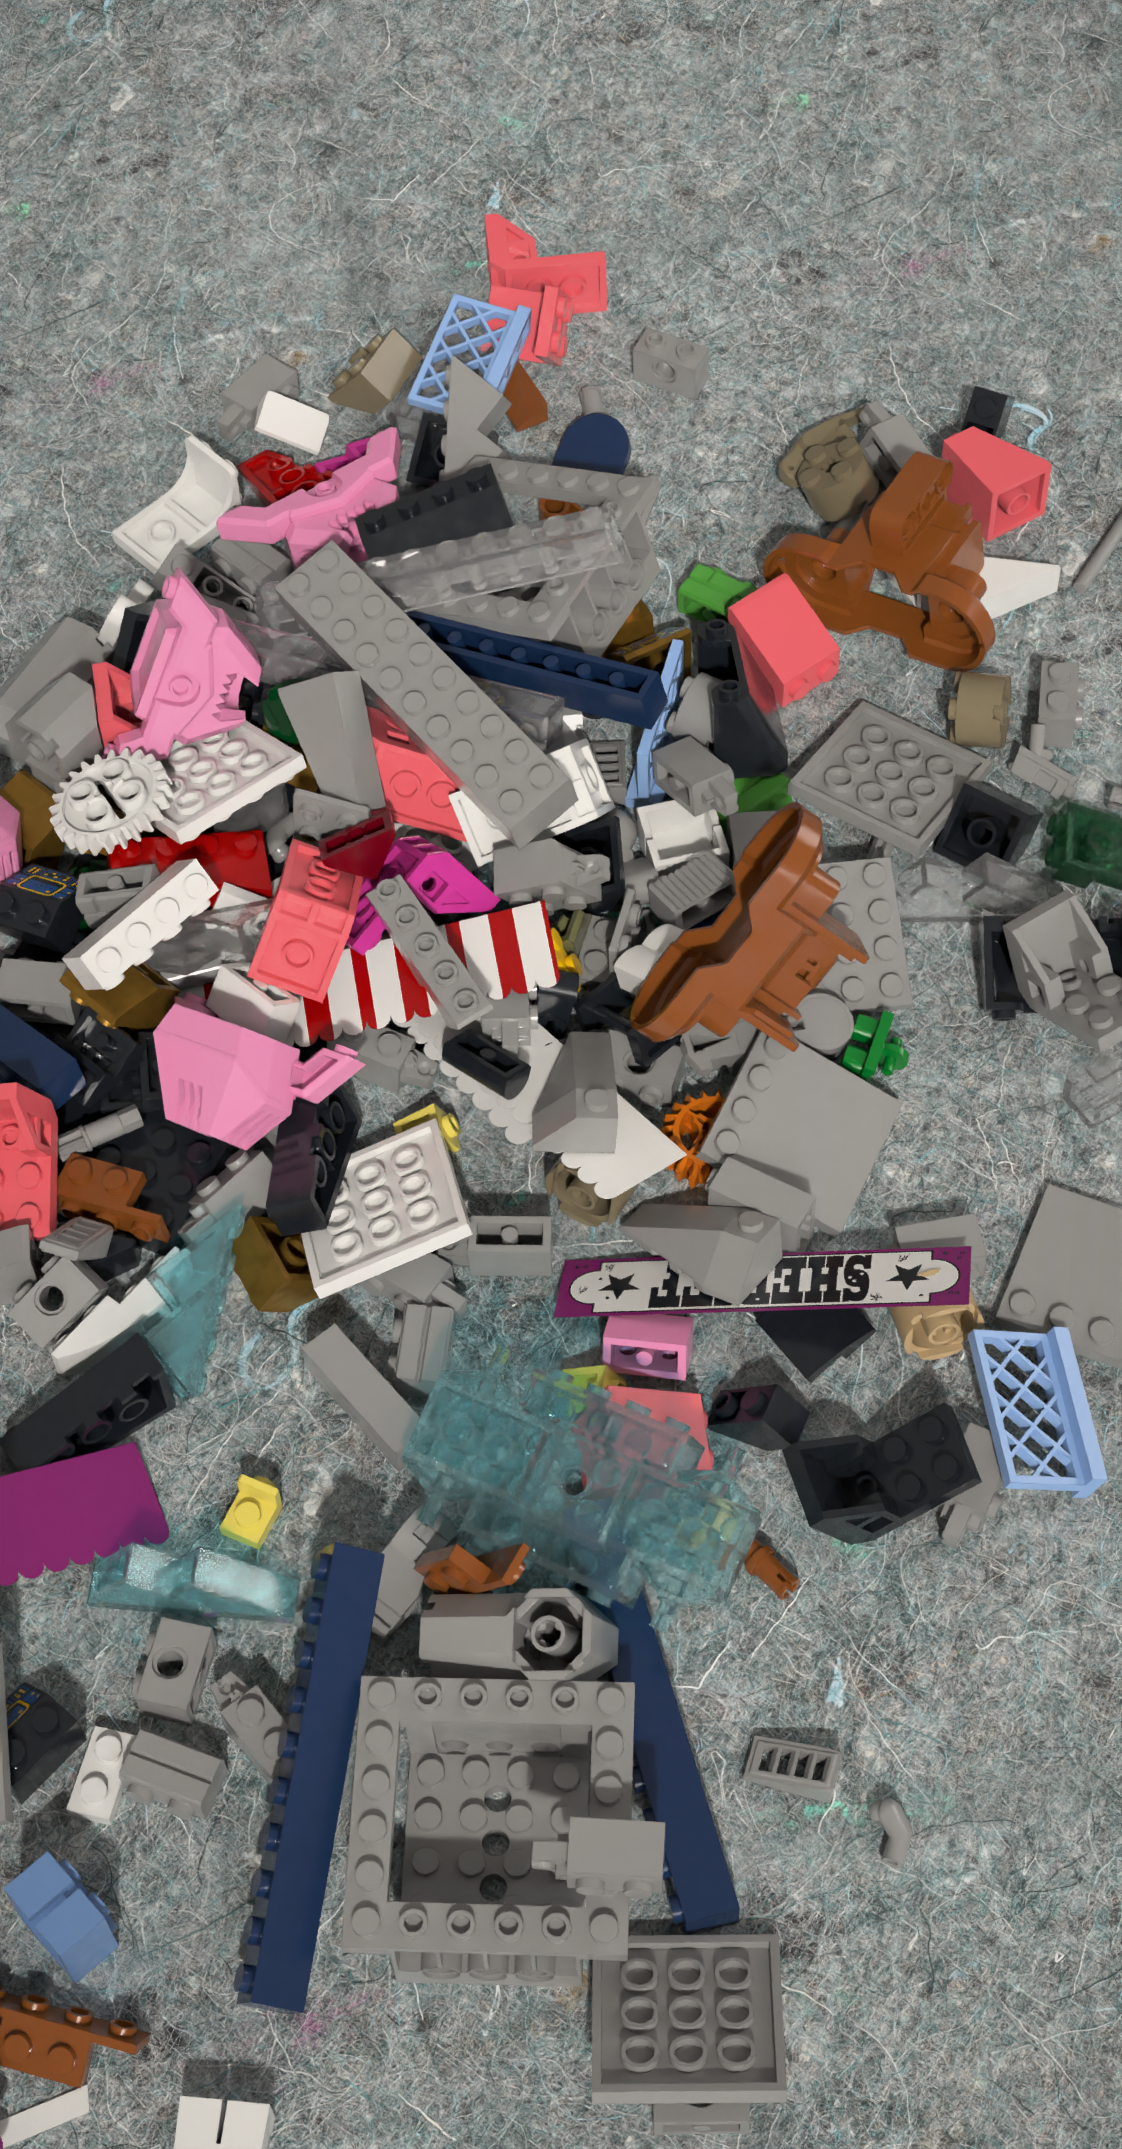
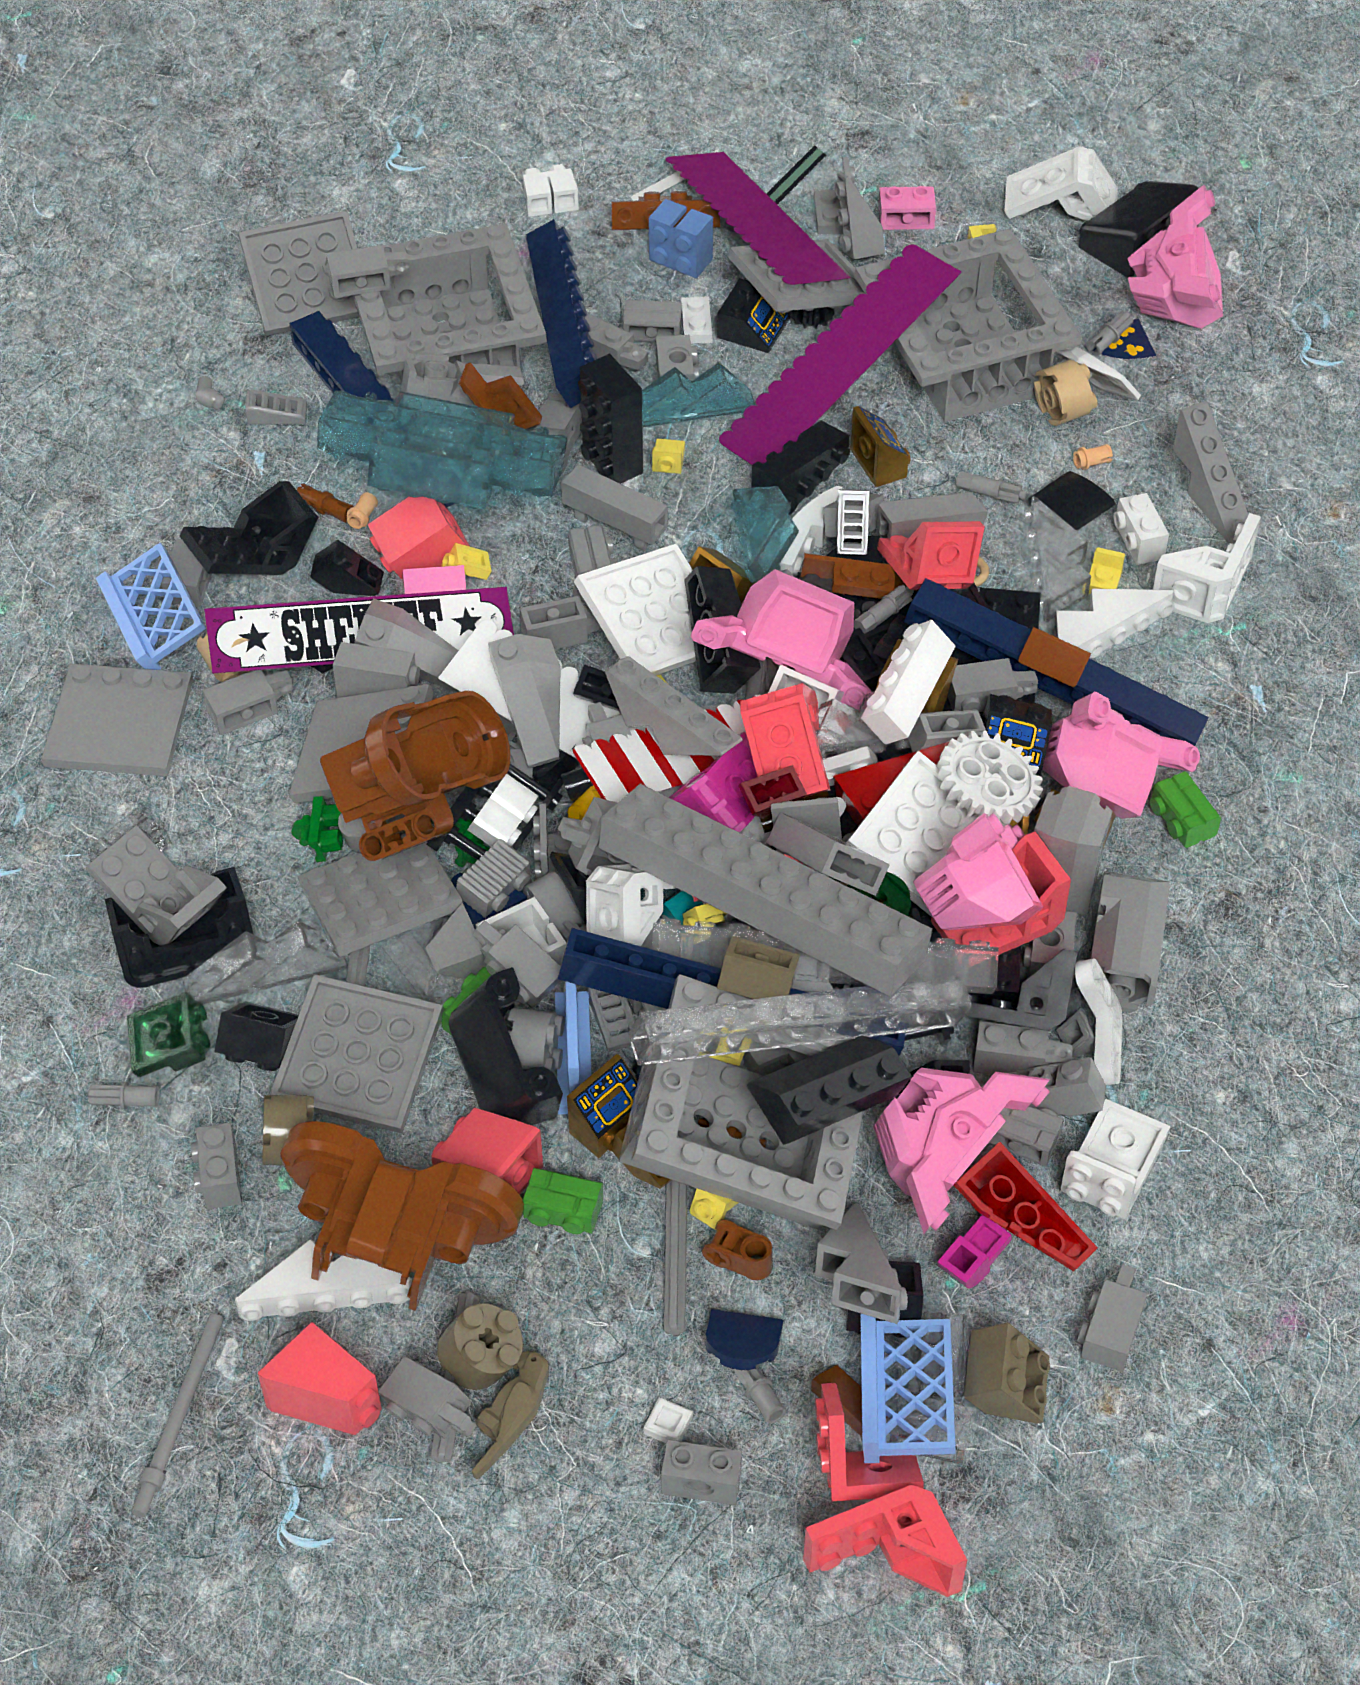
camera: 160 degrees right, 5 degrees down
white slope [254,390,329,455] -> none
black slope [961,386,1015,439] -> none
light grey piece [1009,724,1077,802] -> none
none -> black brick [578,353,643,484]
none -> white tile [643,1397,693,1443]
none -> dark tan slope [717,936,800,1008]

